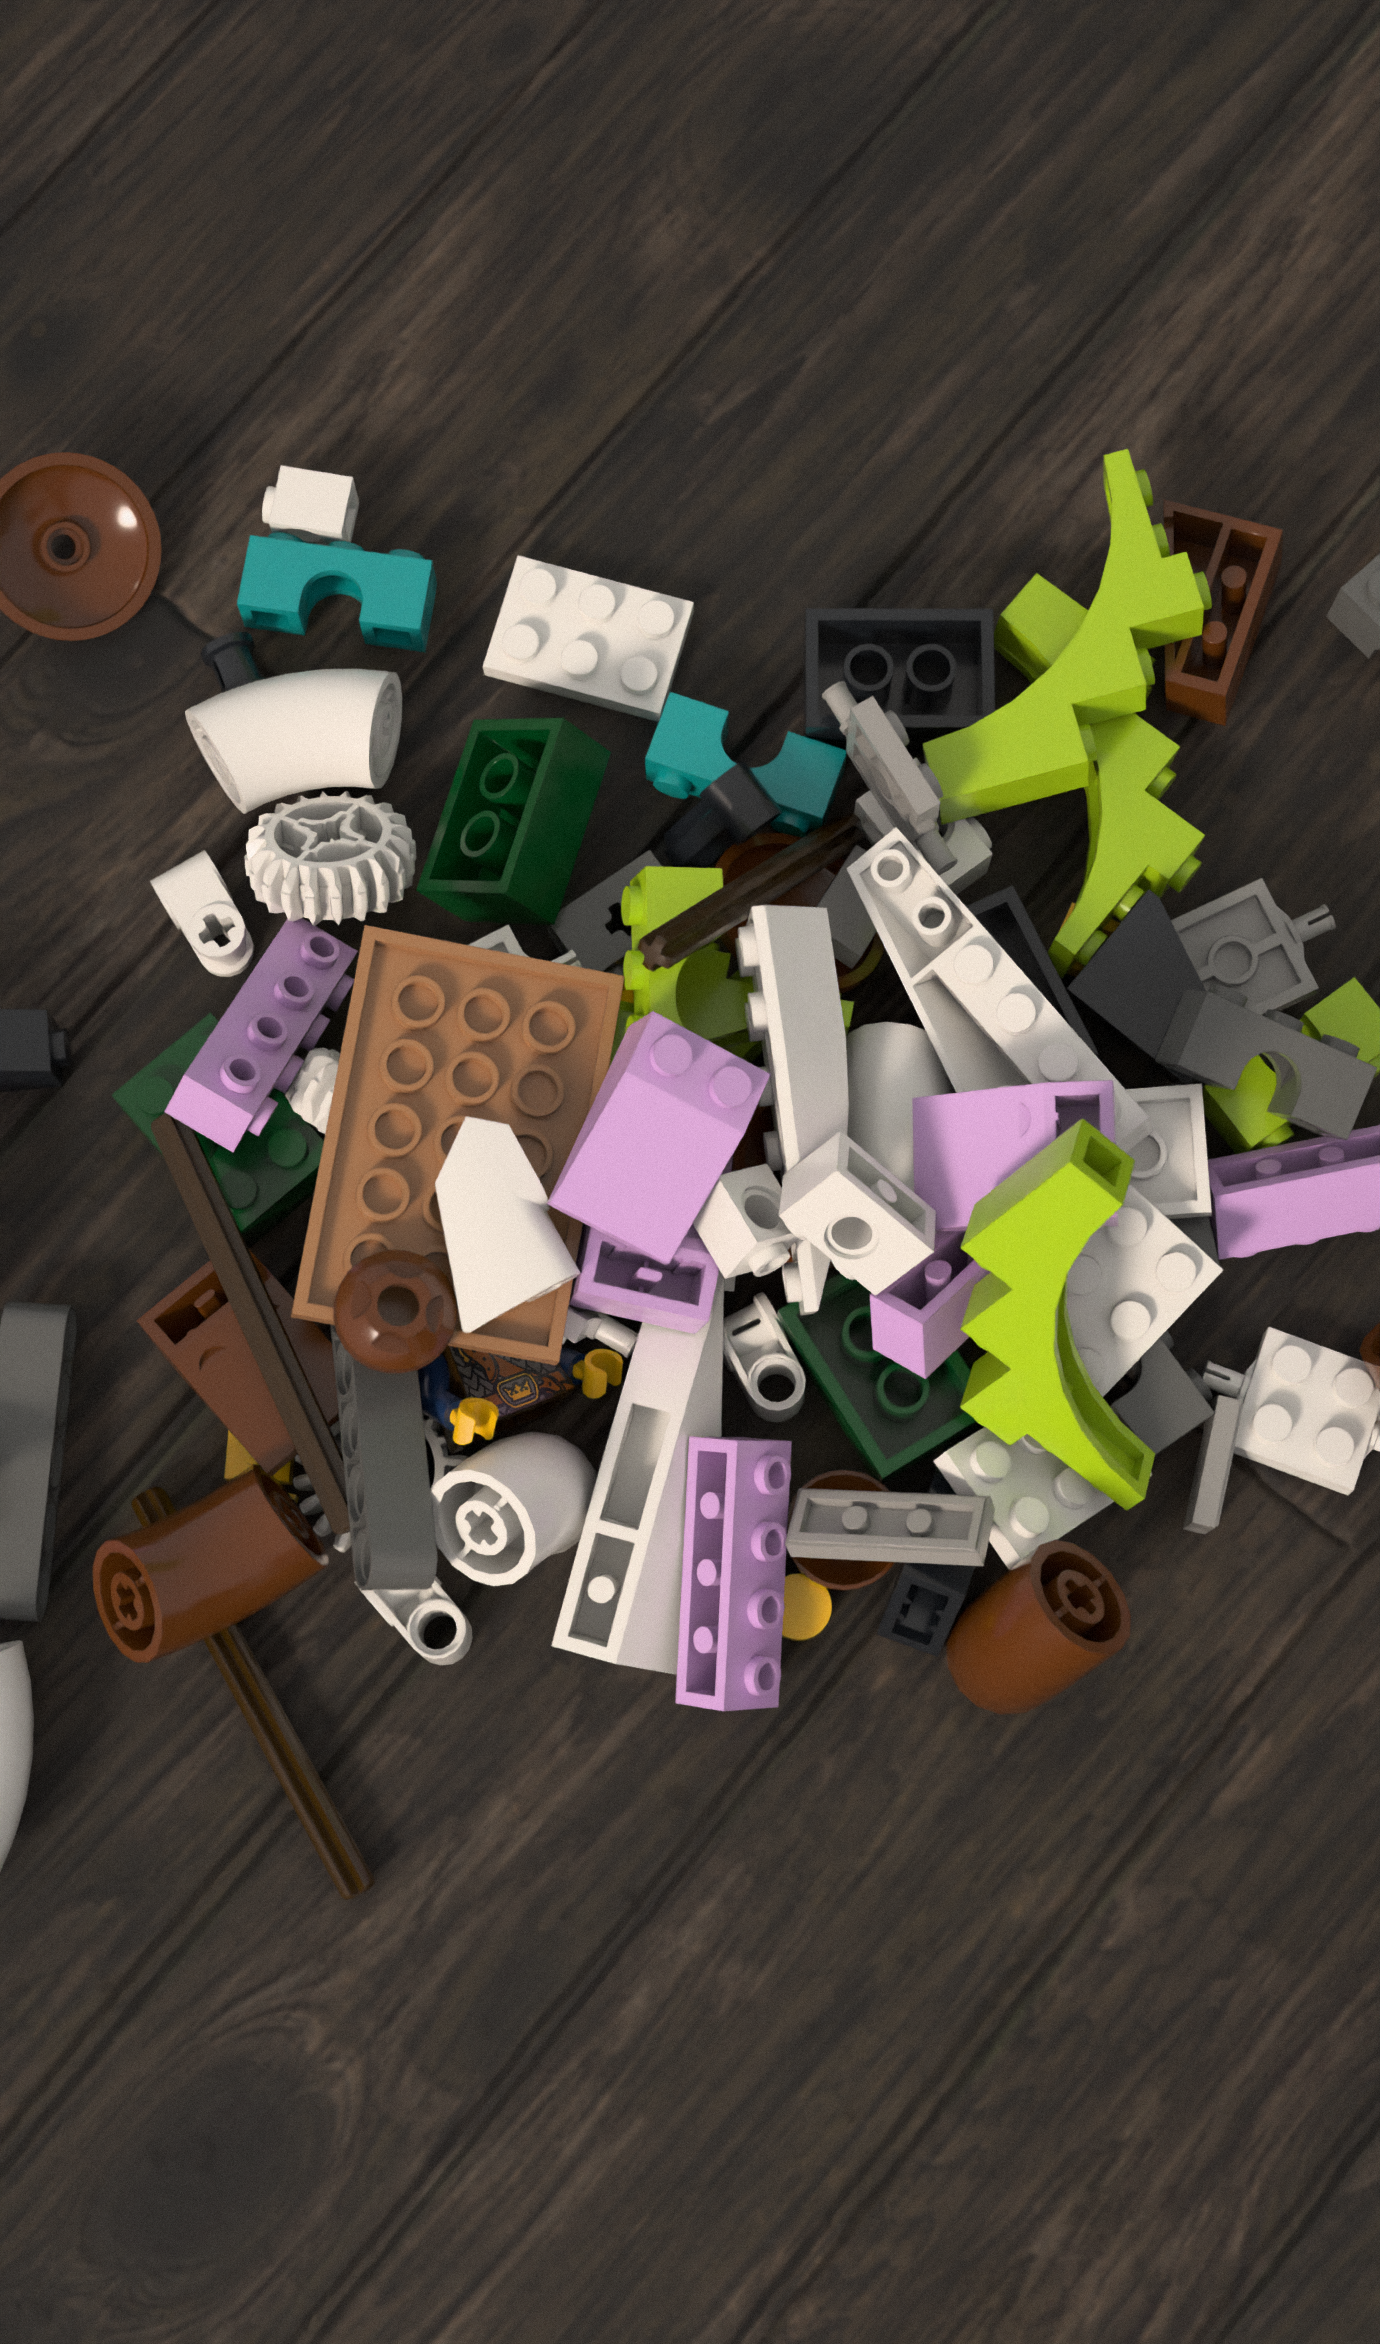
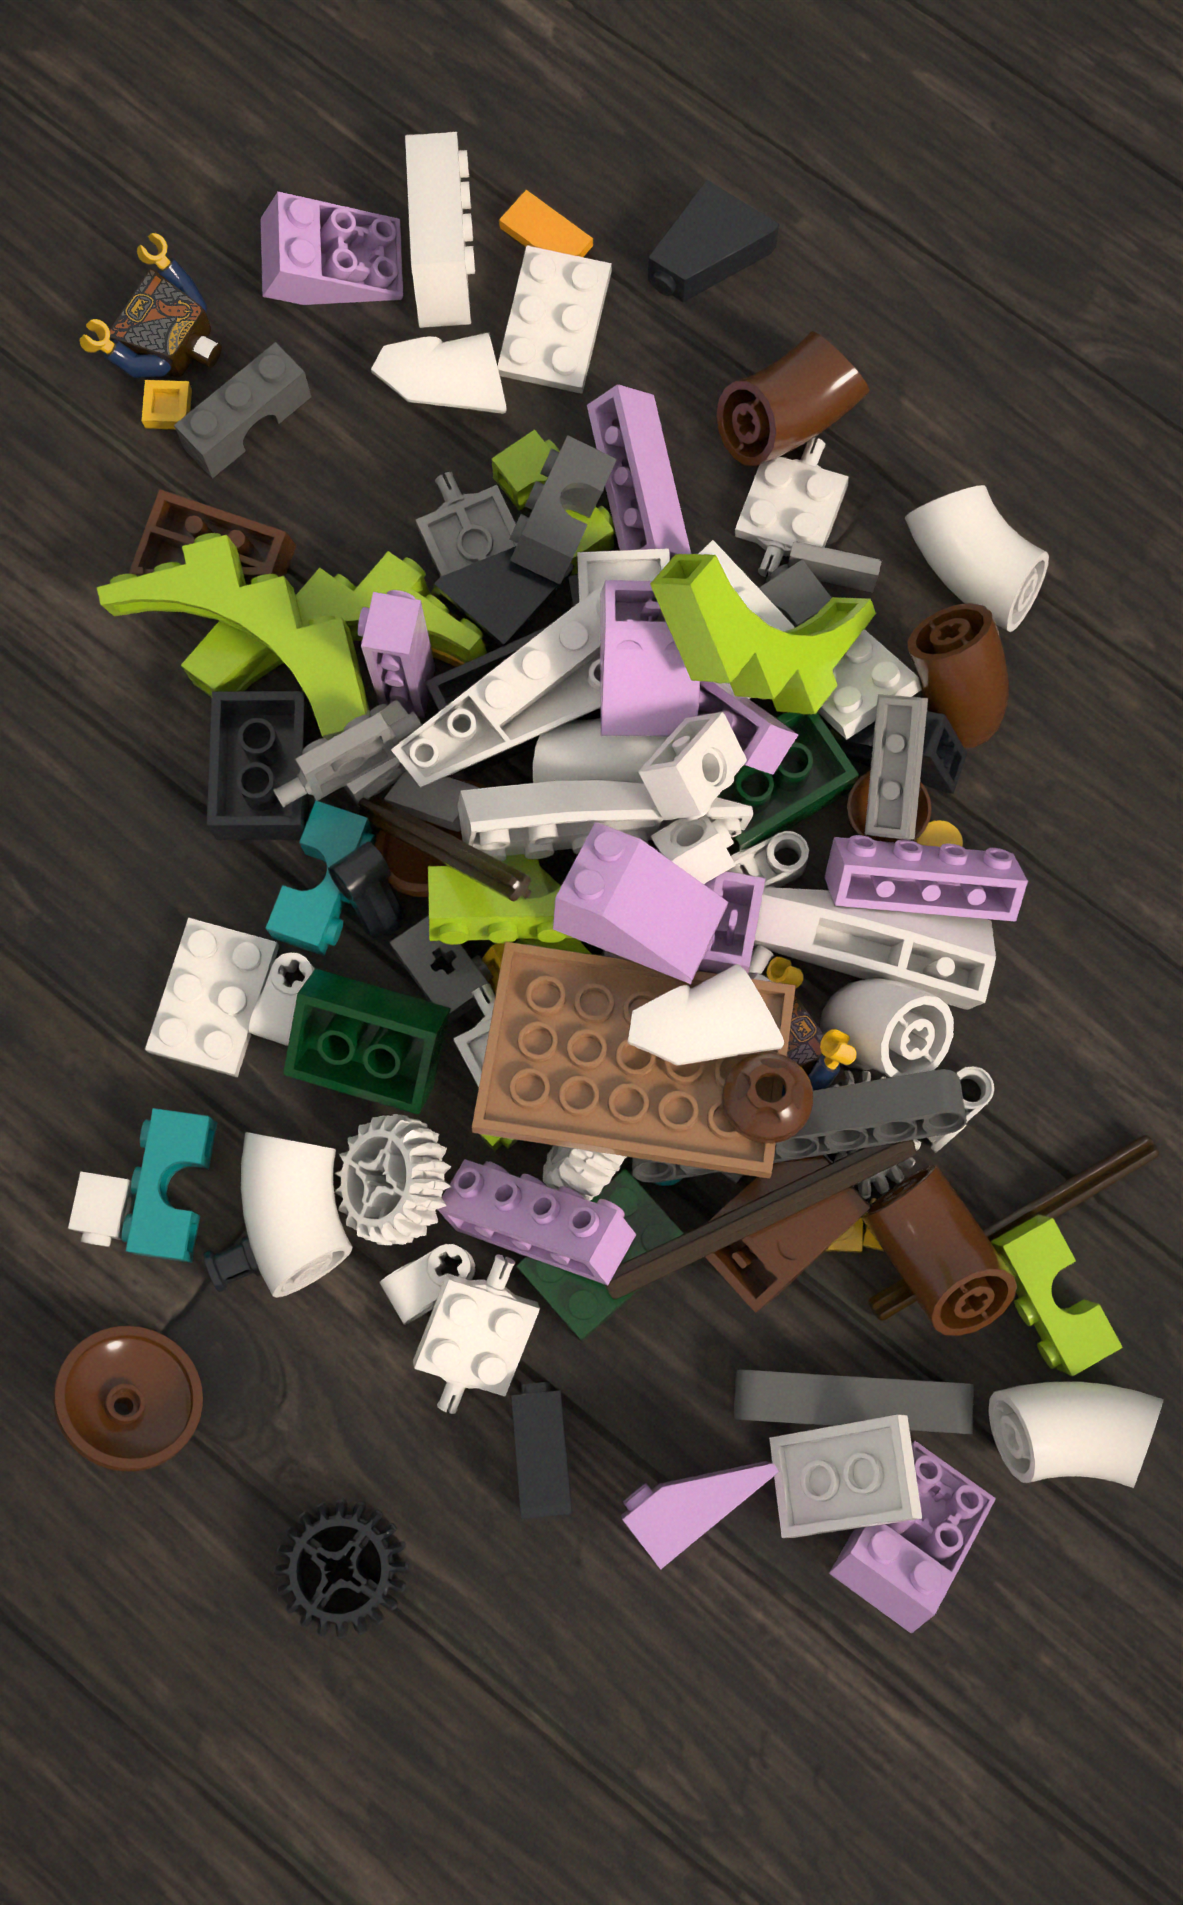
camera: 90 degrees left, 0 degrees up
none -> white piece [248,952,314,1046]
none -> lavender brick [358,590,435,718]
none -> white plate [413,1255,540,1414]
none -> white brick [905,485,1049,632]
none -> lime arch [991,1215,1123,1376]

